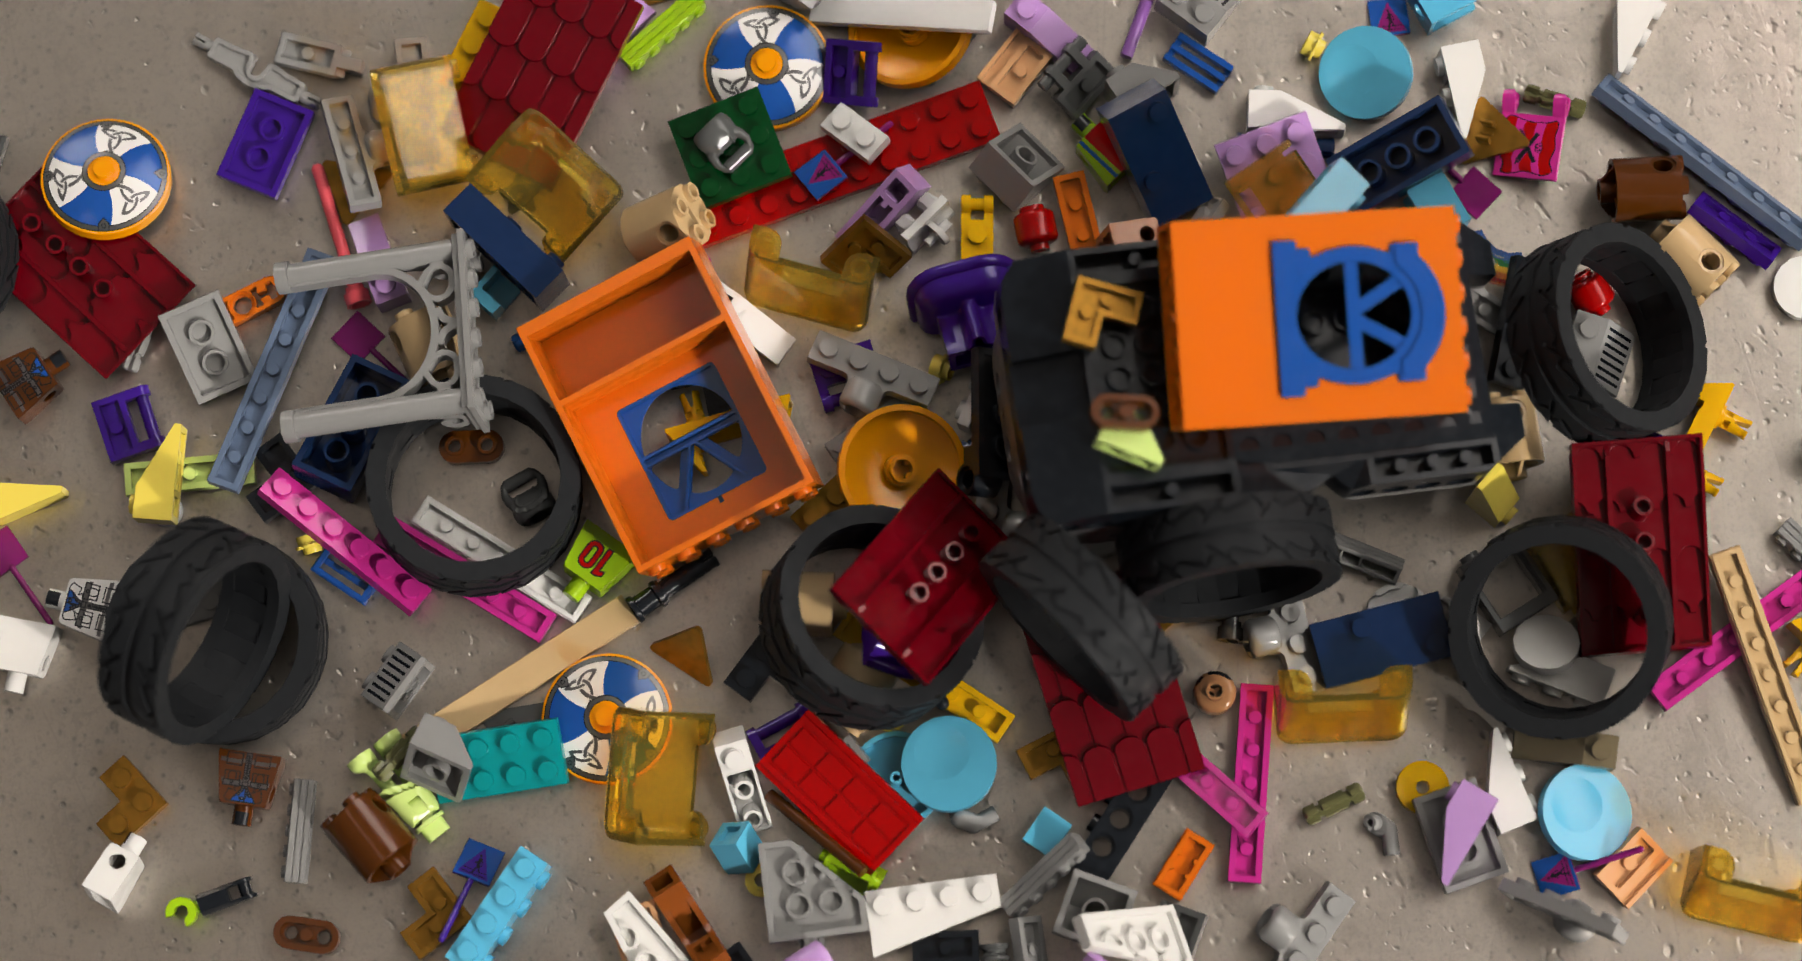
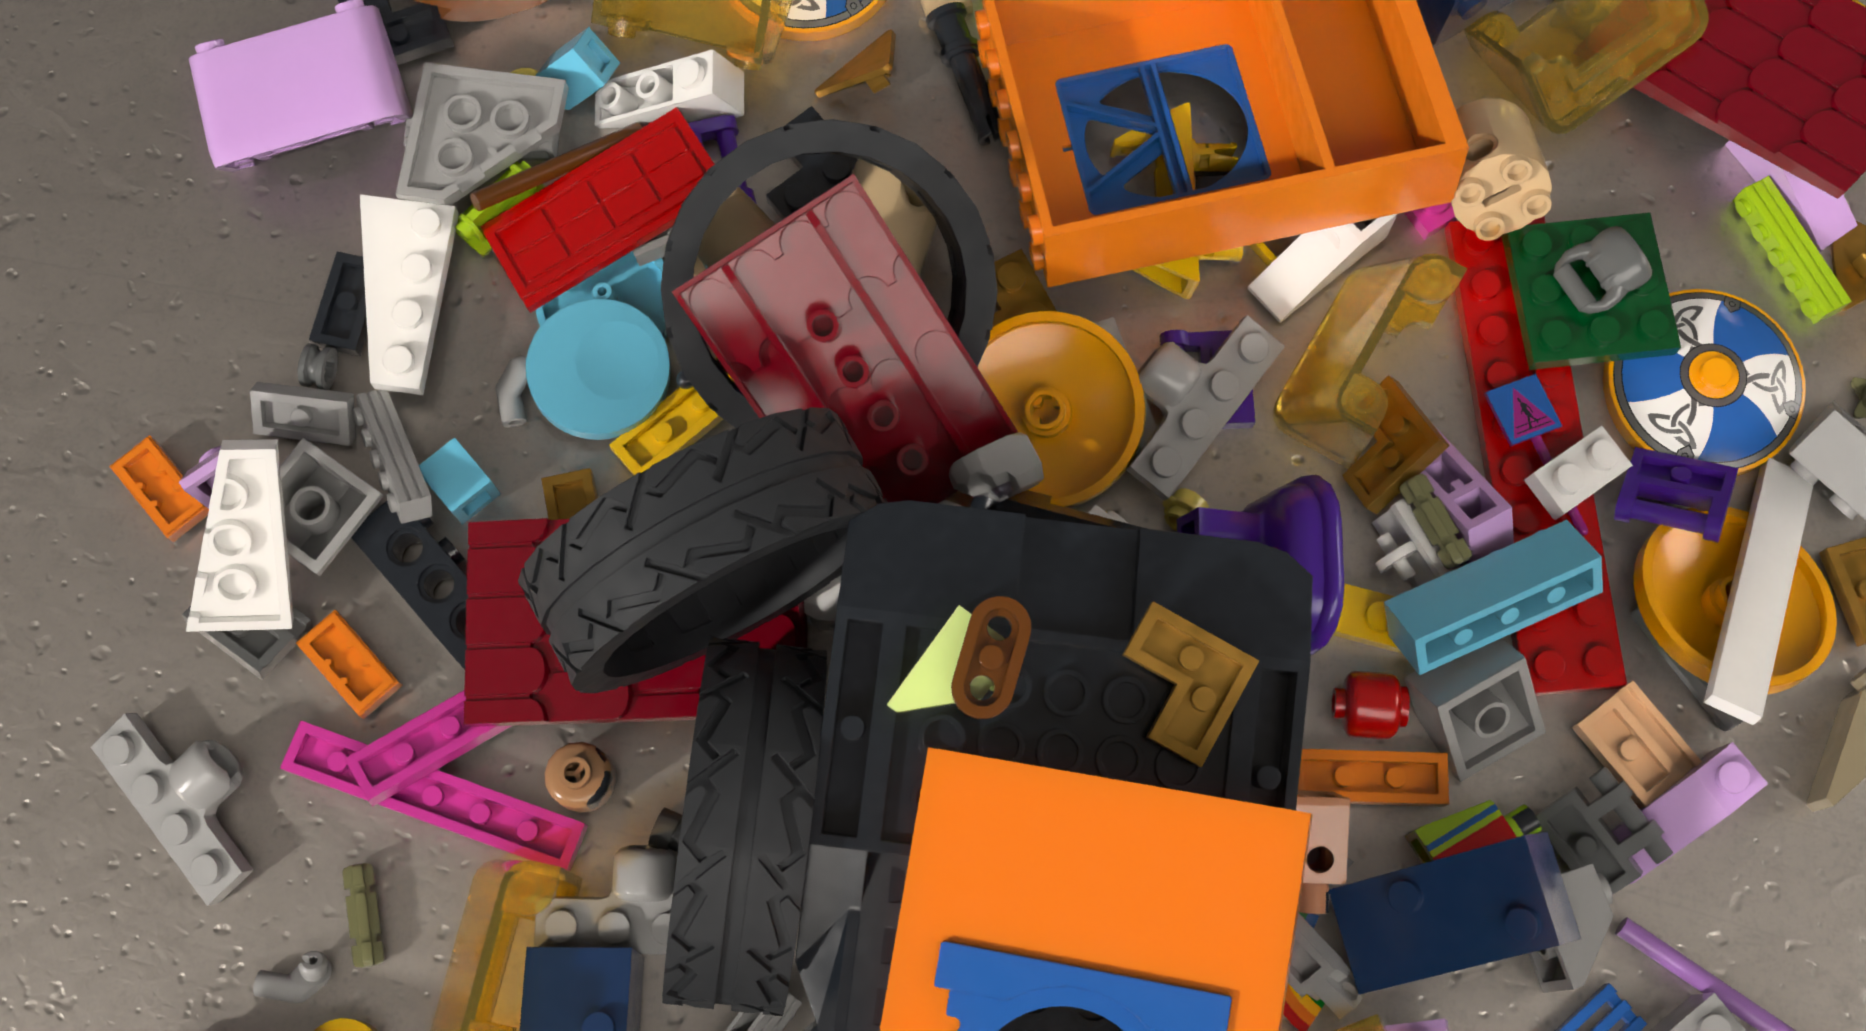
camera: 100 degrees right, 5 degrees down
none -> light grey rock [949,432,1044,502]
none -> medium azure brick [1384,520,1603,675]
none -> olive axle [1399,474,1472,570]

